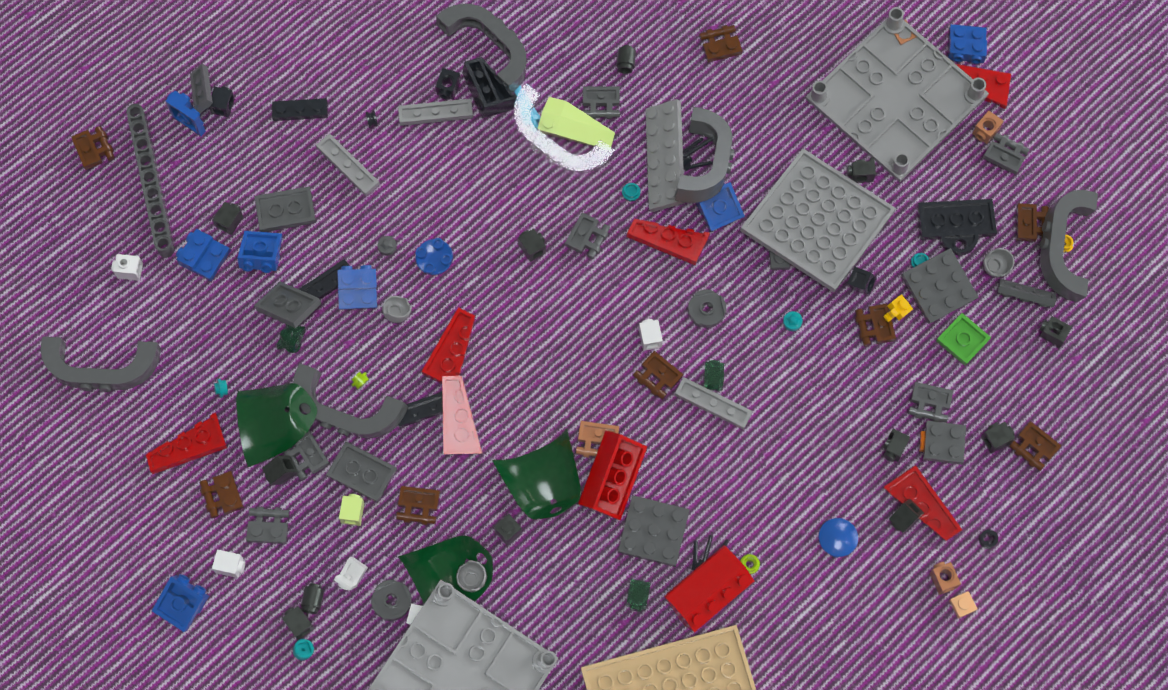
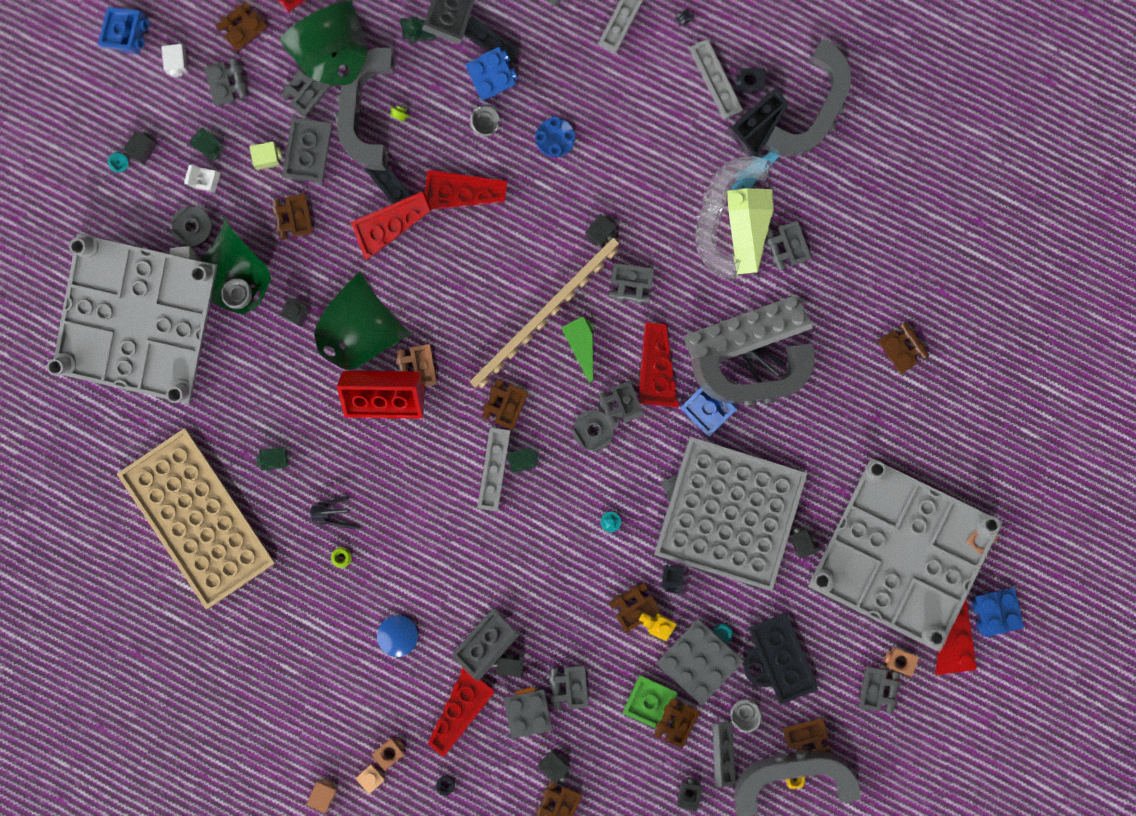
camera: 80 degrees right, 15 degrees up
pearl dark grey brick [262,455,298,485] -> none
pearl dark grey brick [301,583,324,614] -> none
dark grey tile [377,236,397,256] -> none
pearl dark grey brick [616,45,636,74] -> none
dark grey plate [618,495,690,567] -> none
teal plate [622,183,641,201] -> none
white brick [639,319,663,351] -> none
red slope [664,545,754,633] -> none
pearl dark grey brick [889,499,924,533] -> none
none -> clear green brick [189,127,224,162]
none -> nougat brick [306,778,338,813]
none -> dark grey plate [452,609,519,681]
none -> tan plate [470,238,619,389]
none -> bright green slope [561,317,594,383]
none -> dark grey plate [599,381,644,428]
none -> reddish brown plate [653,698,700,749]

